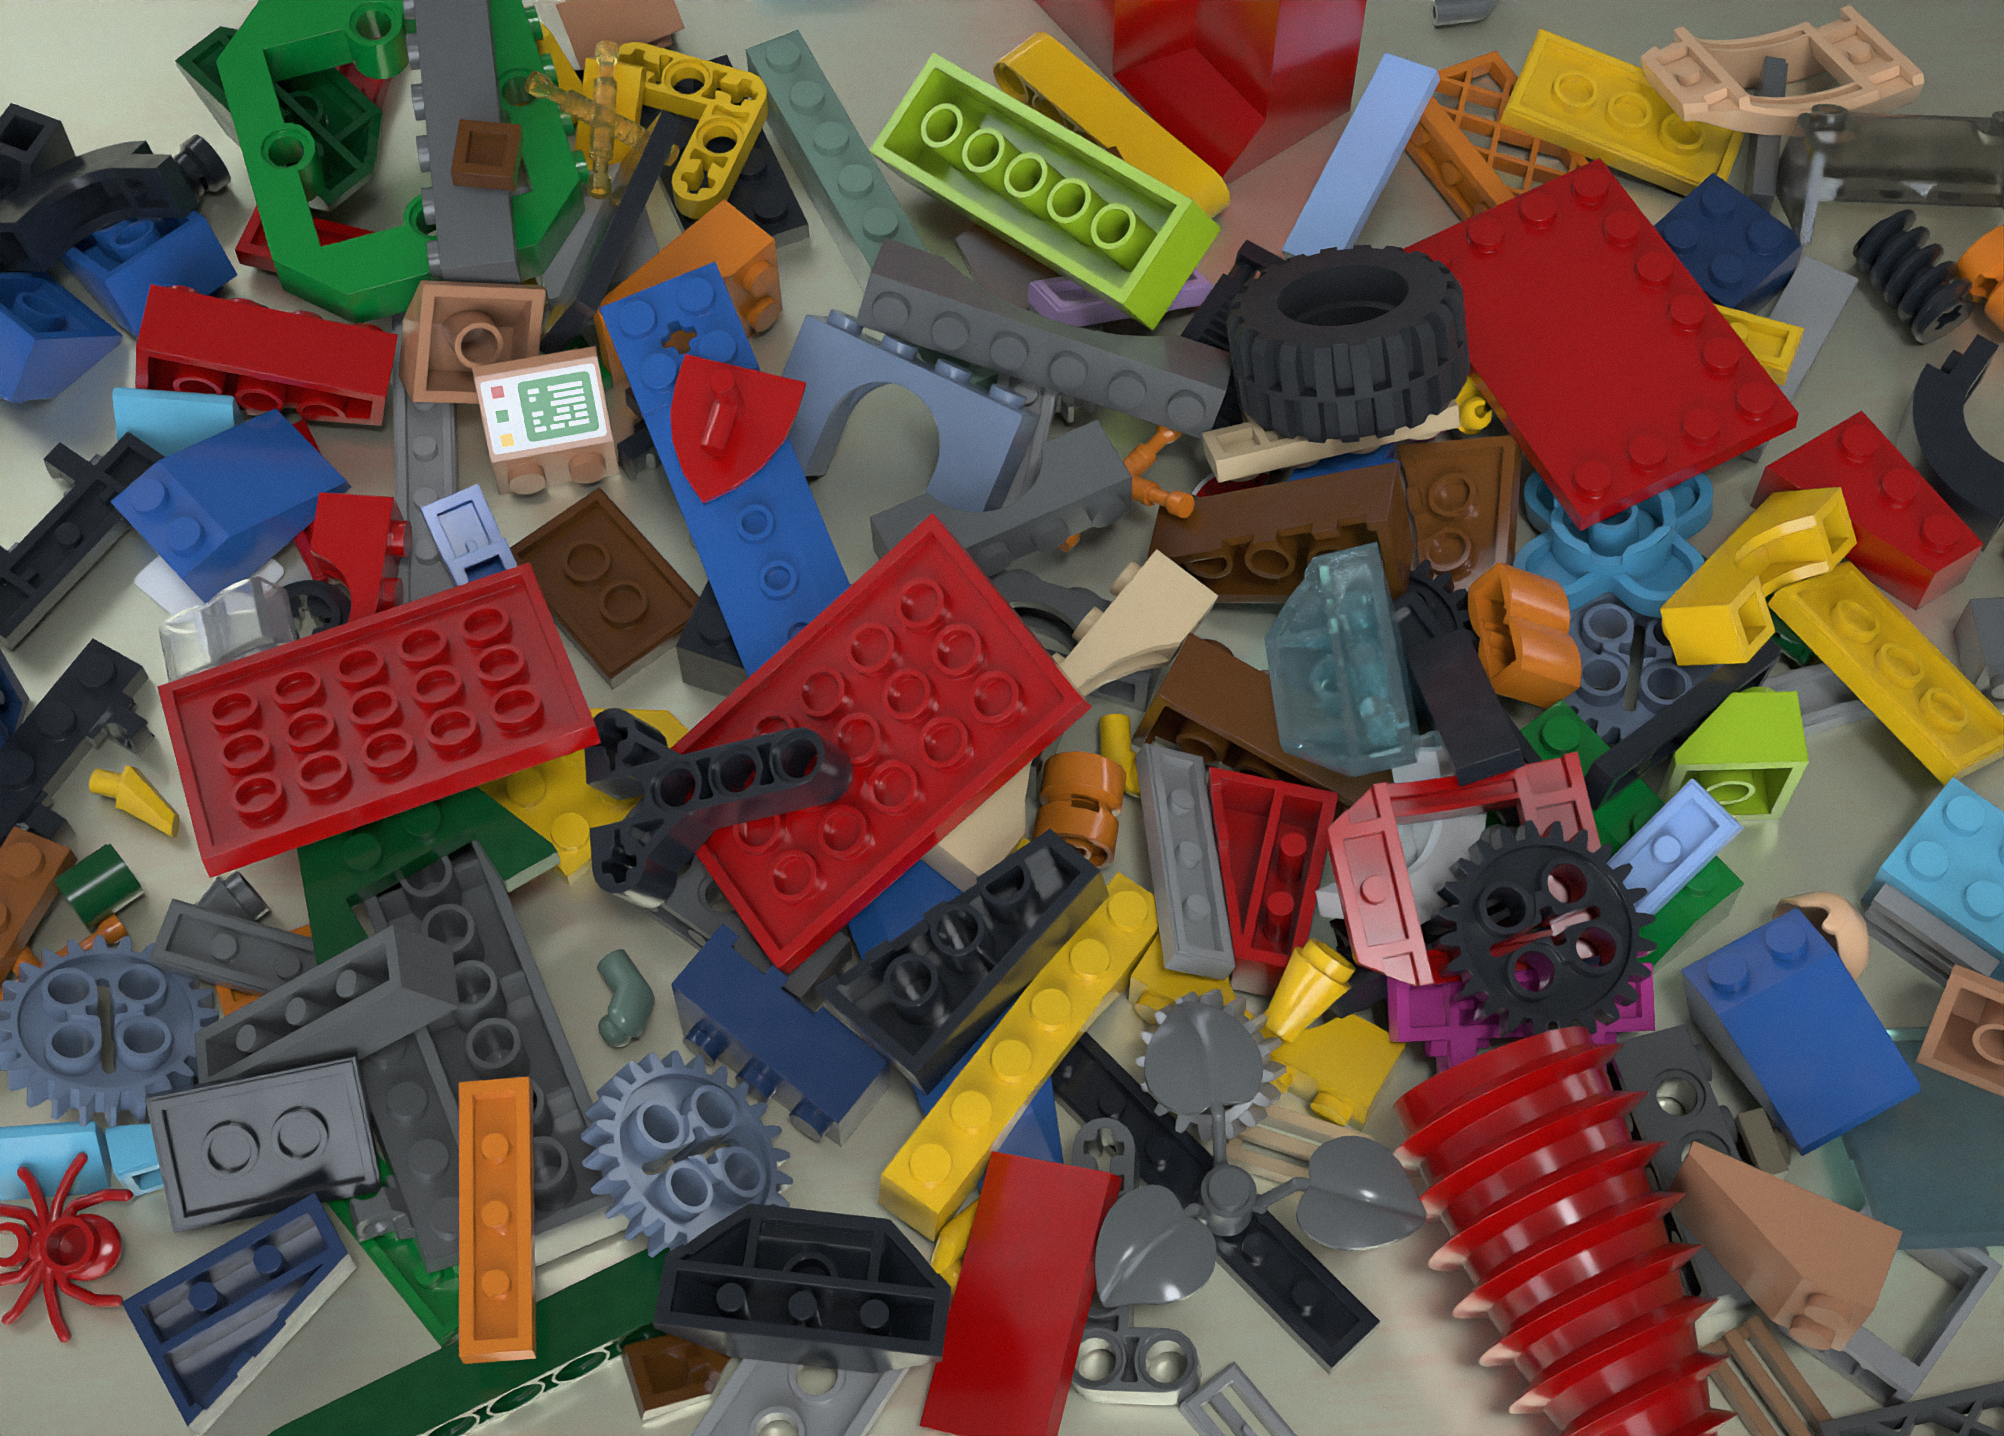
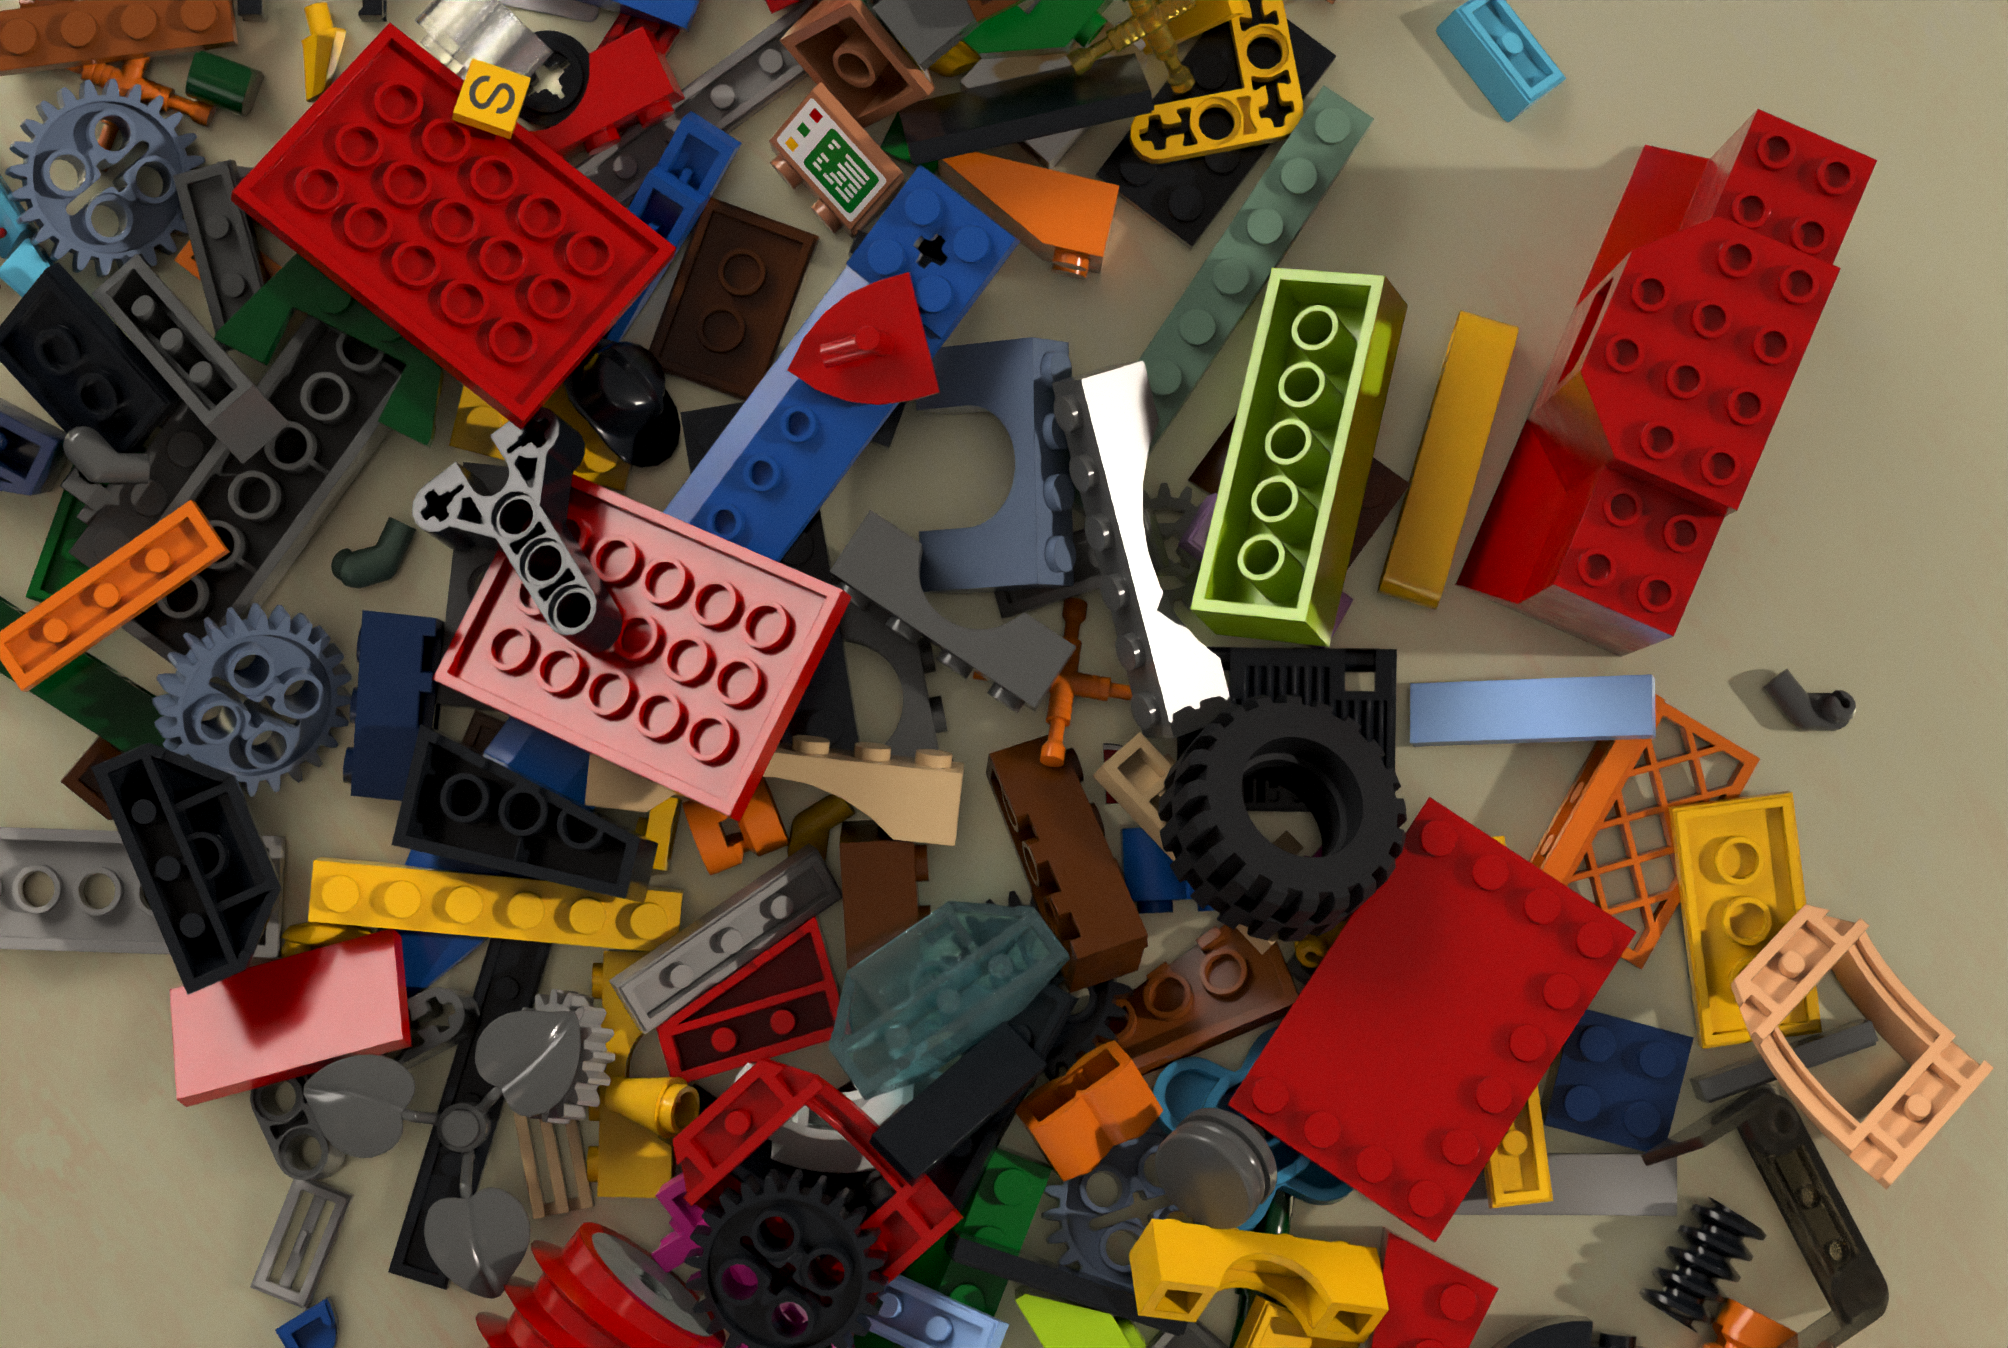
camera: 60 degrees right, 25 degrees up
none -> dark grey arm [63,426,150,484]
none -> yellow tile [452,58,531,139]
none -> black piece [563,338,681,468]
none -> dark grey head [1155,1108,1277,1230]

